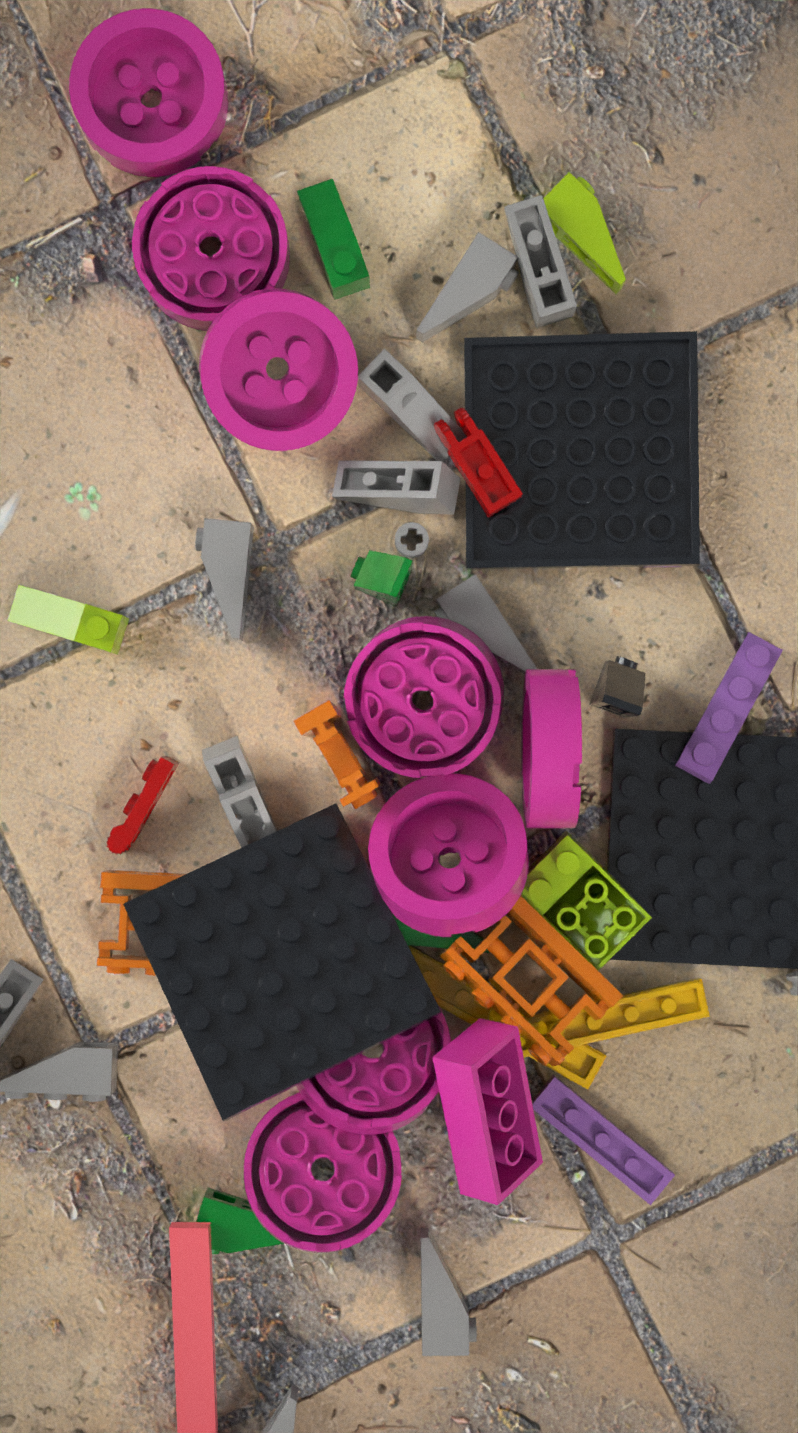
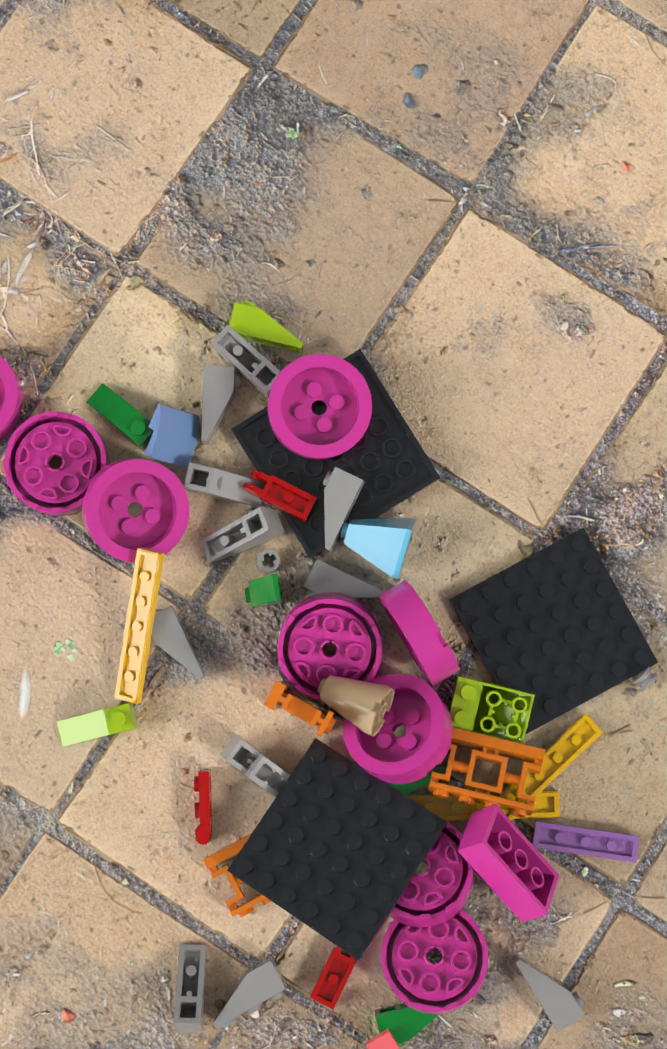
camera: 30 degrees left, 5 degrees down
black slope [589,656,646,718] -> none
medium lavender plate [675,632,783,784] -> none
none -> yellow tile [114,547,164,704]
none -> medium blue slope [145,403,199,468]
none -> dark pink brick [267,354,372,459]
none -> red hinge [310,946,357,1010]
none -> tan cone [318,675,394,736]
none -> light grey slope [323,467,365,551]
none -> medium azure slope [340,518,416,579]

